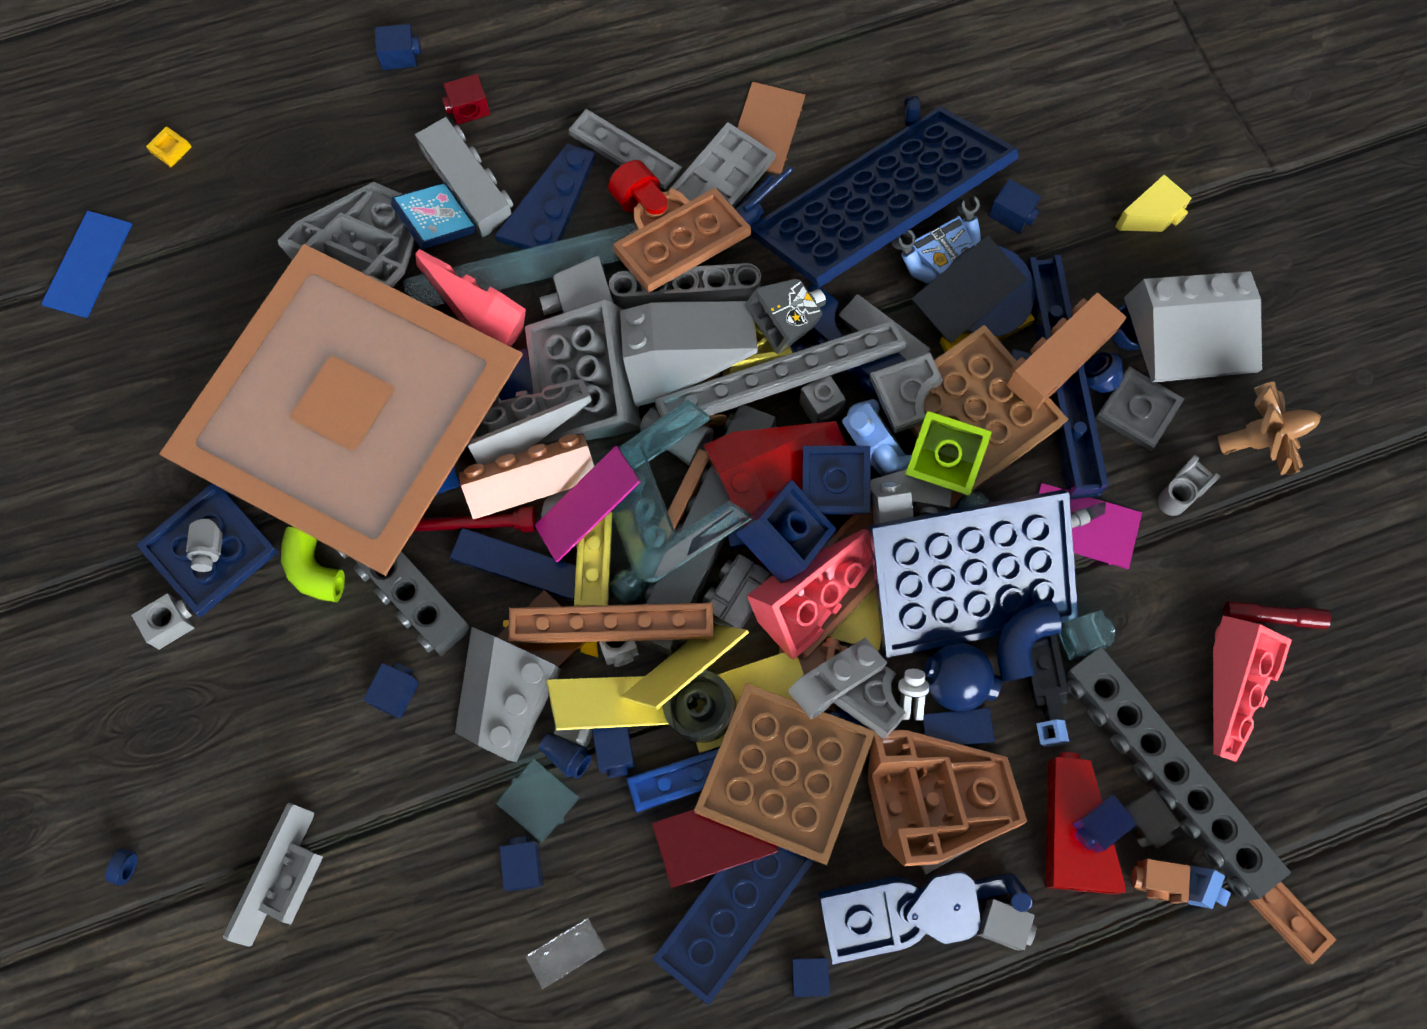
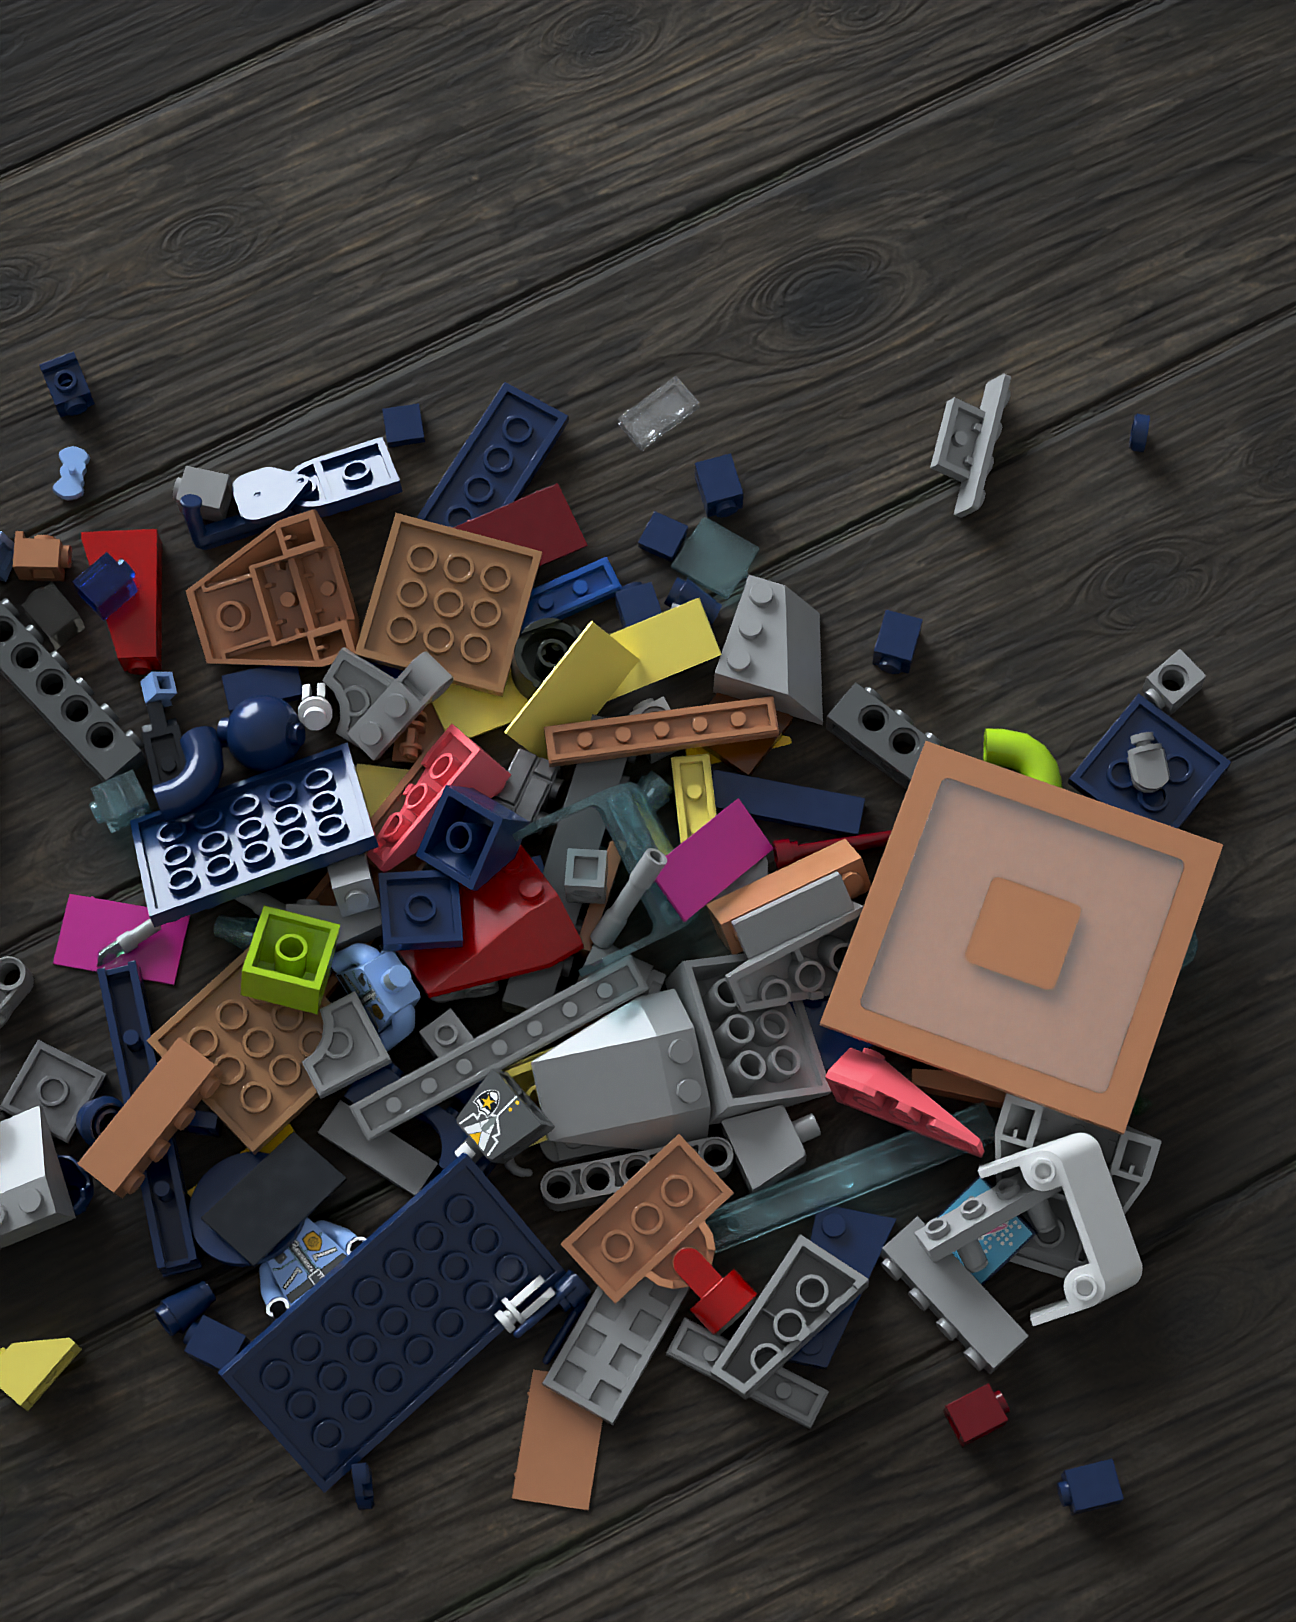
camera: 175 degrees right, 0 degrees up
none -> light blue piece [52,446,90,501]
none -> dark blue cone [154,1281,216,1336]
none -> white arm [494,1275,556,1333]
none -> light grey brick [565,848,608,904]
none -> light grey piece [590,848,667,949]
none -> dark blue tile [638,511,688,562]
none -> light grey wedge [710,1234,869,1400]
none -> light grey tile [731,871,855,959]
none -> light grey plate [914,1171,1063,1273]
none -> white windscreen [978,1132,1142,1326]

